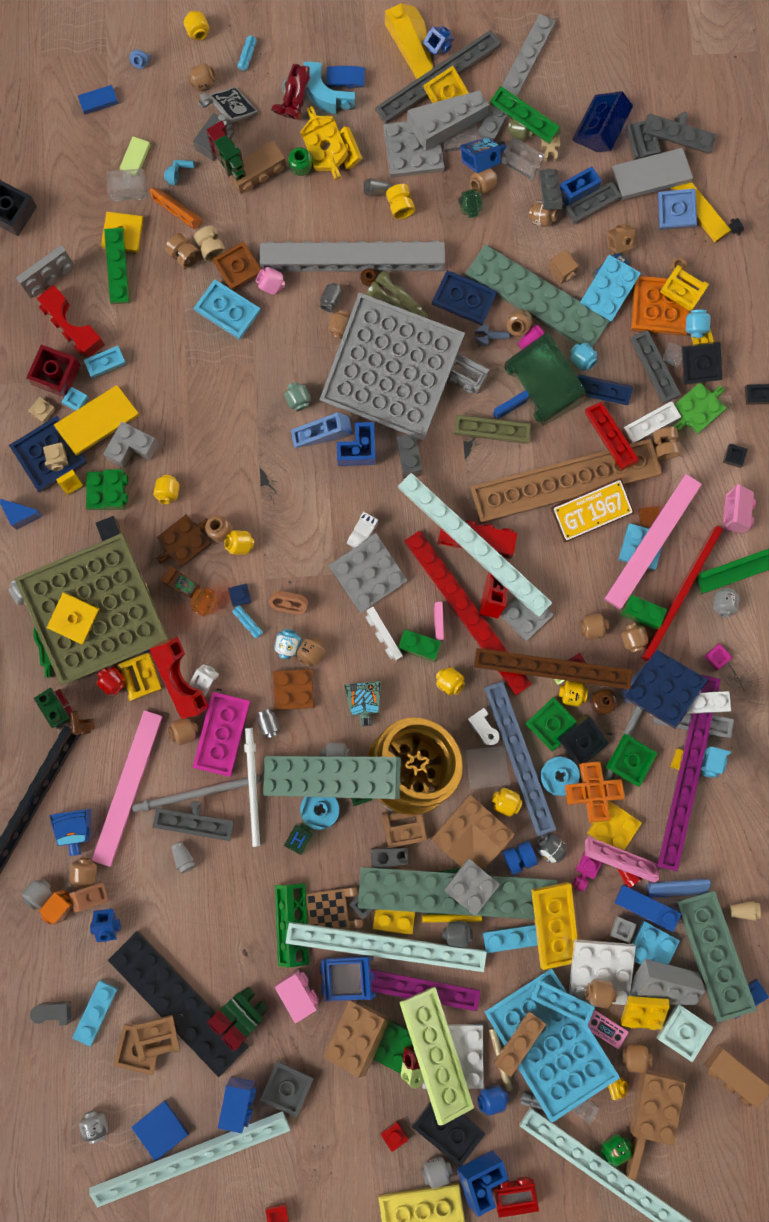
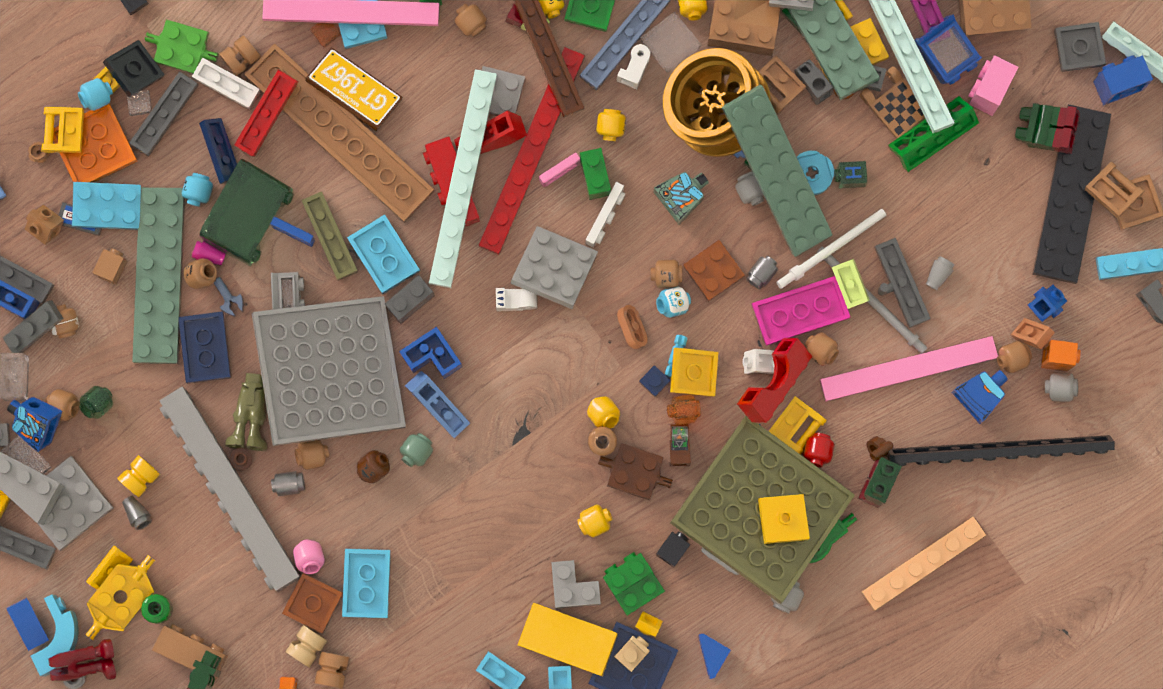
camera: 120 degrees left, 0 degrees up
none -> medium azure plate [347,215,420,294]
none -> reddish brown head [357,450,390,484]
none -> yellow plate [670,348,719,397]
none -> yellowish green plate [832,259,870,309]

